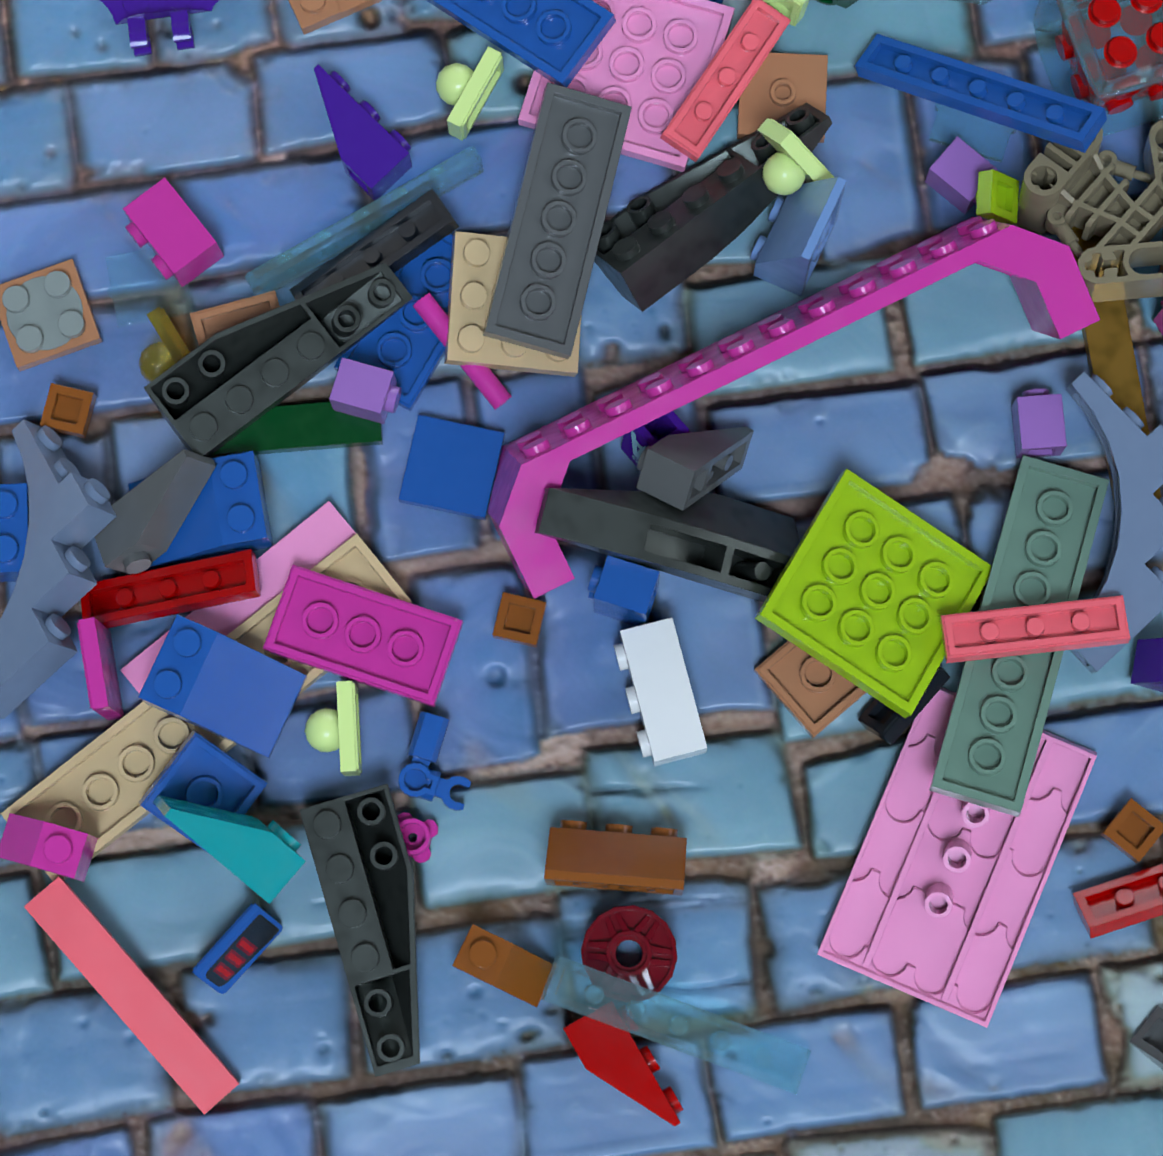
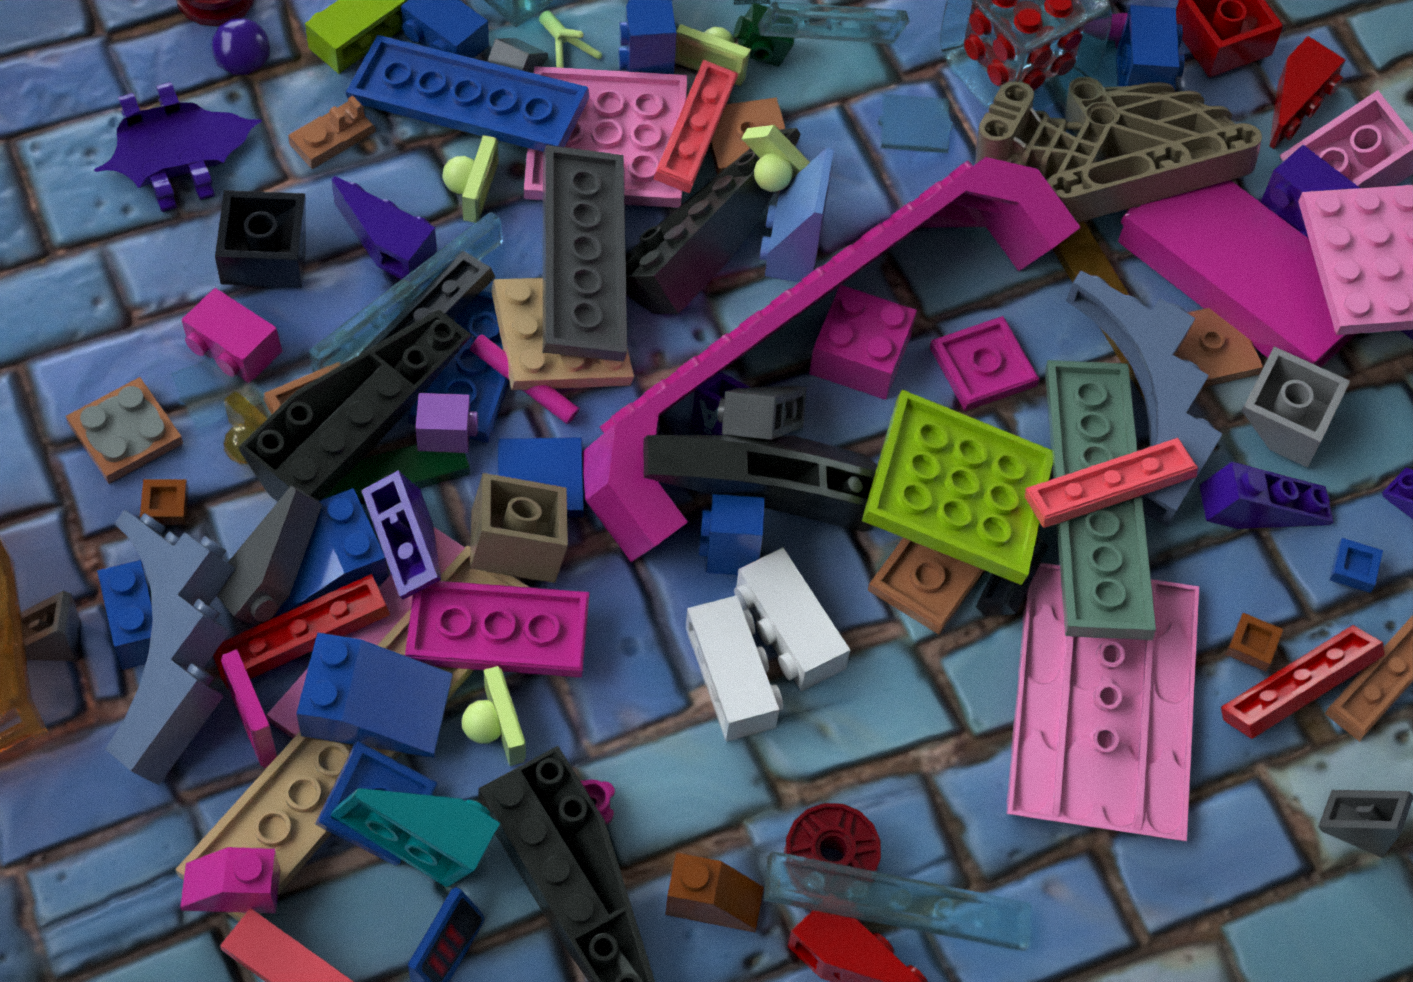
camera: 25 degrees left, 20 degrees down
blue bar [398,711,471,811] -> none
dark orange plate [492,592,547,648] -> none
dark orange slope [544,820,687,896] -> none
blue plate [855,34,1107,153] -> none
medium lavender brick [925,136,998,214] -> none
lime plate [976,169,1019,225] -> none
medium lavender brick [1011,388,1067,459] -> none
none -> black slope [215,190,306,288]
none -> dark purple slope [361,470,441,600]
none -> dark tan brick [470,473,568,583]
none -> white brick [686,595,783,742]
none -> dark pink brick [809,284,917,400]
none -> dark pink tile [930,316,1039,411]

